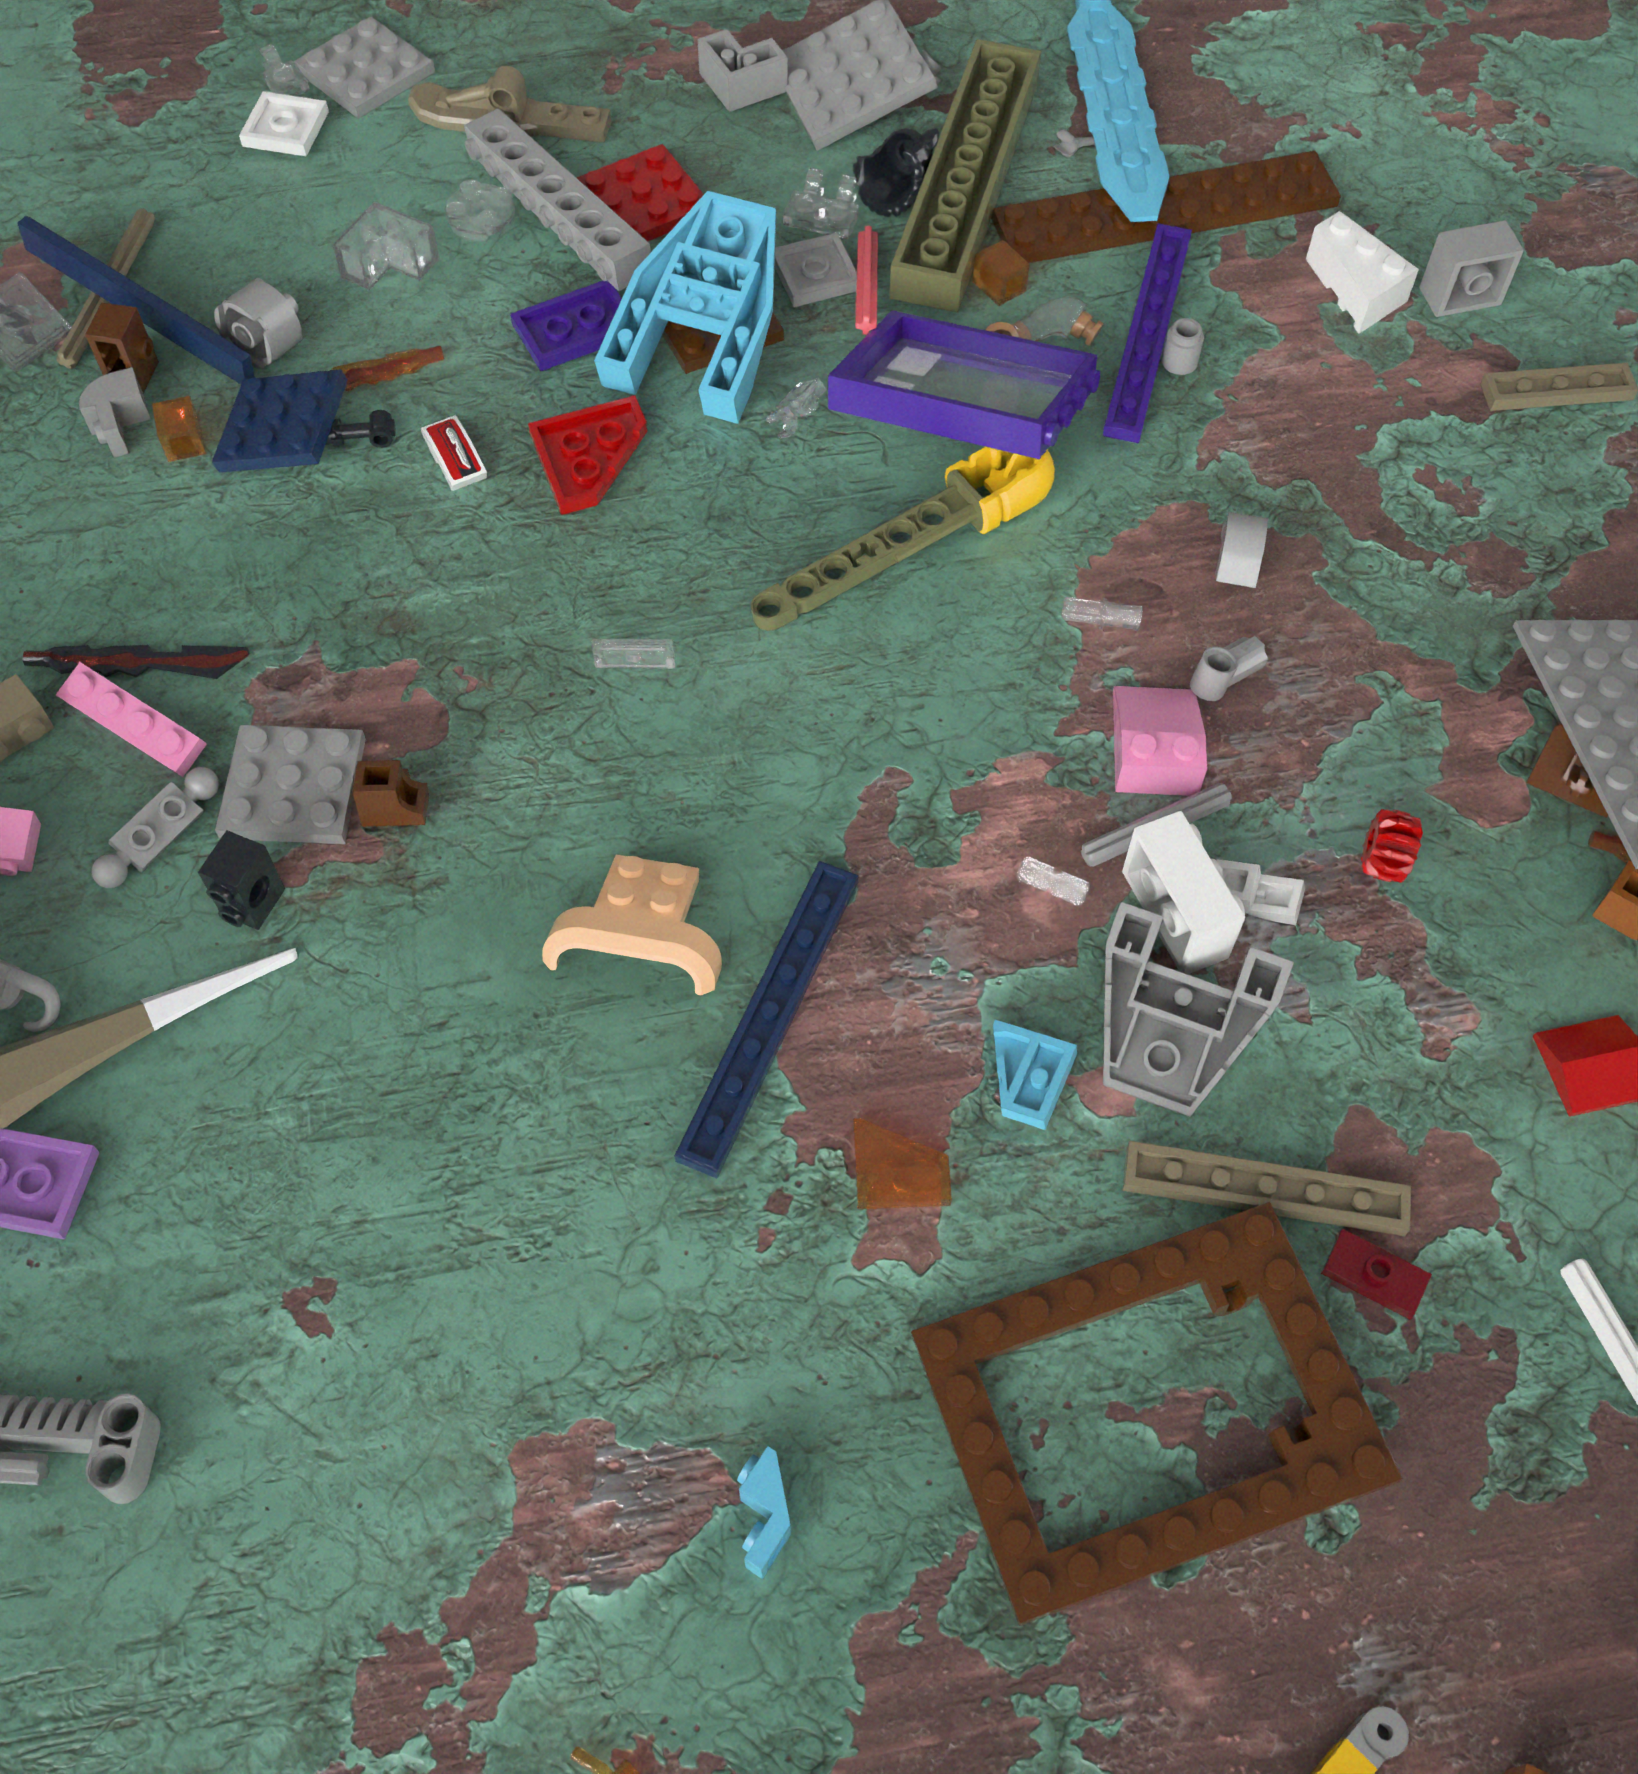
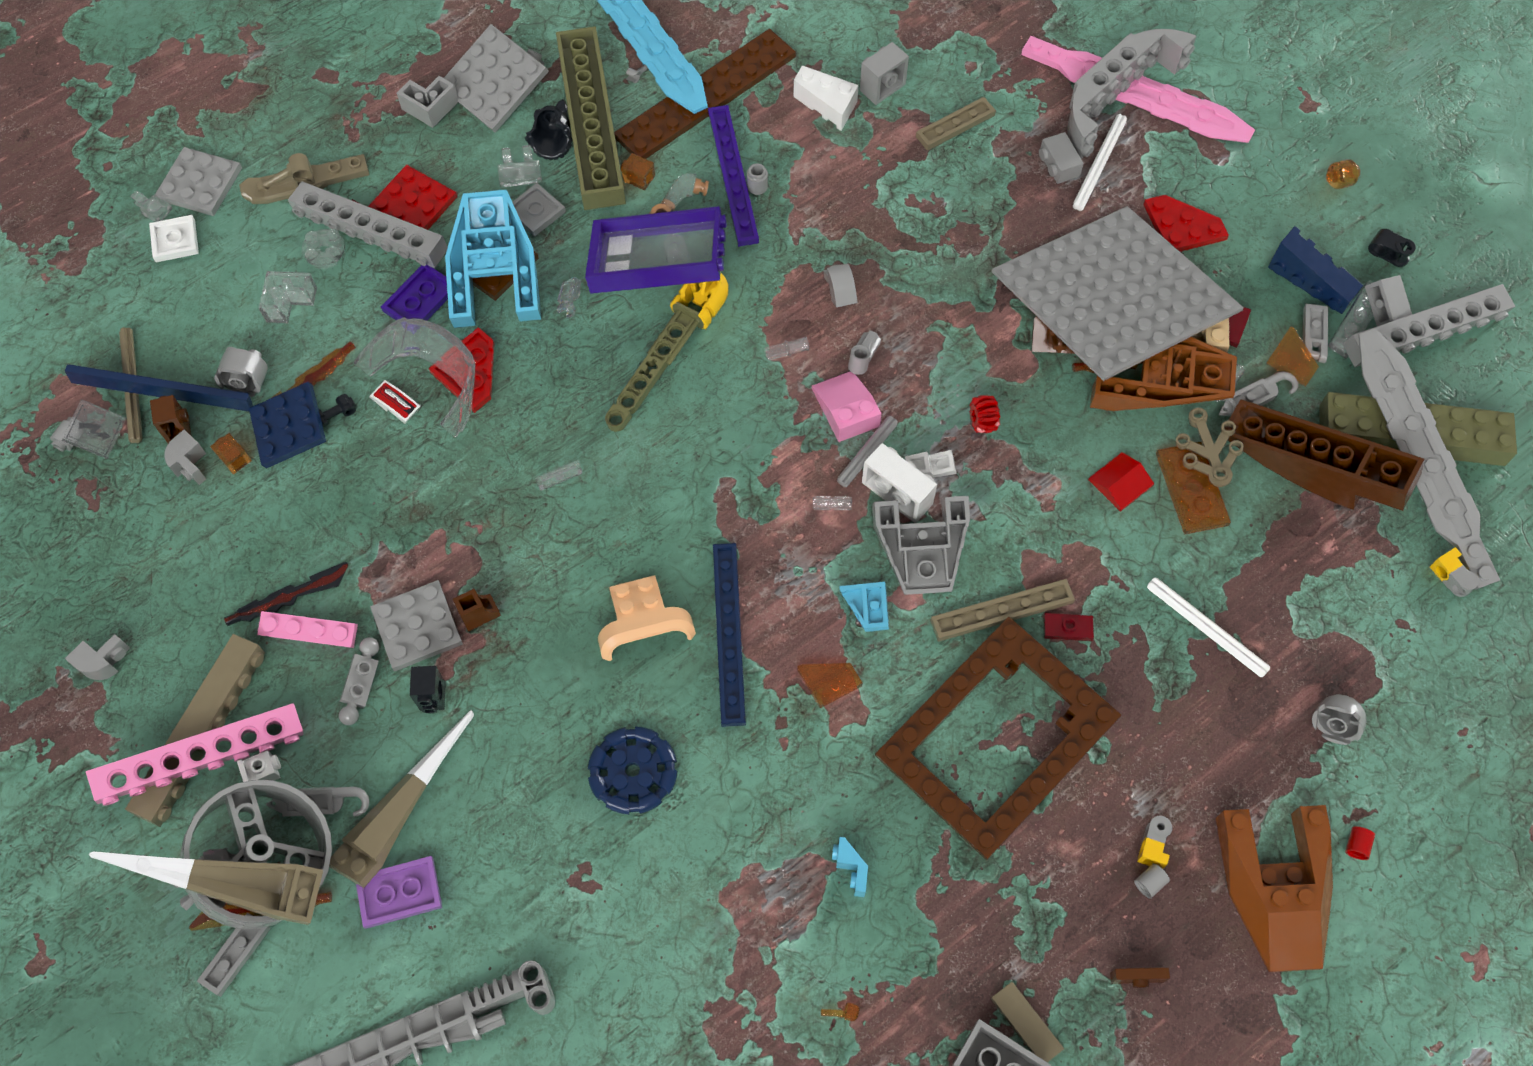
camera: 25 degrees left, 5 degrees up
coral axle [855,226,878,335] -> none
none -> clear piece [354,317,475,437]
none -> dark blue plate [588,726,678,815]

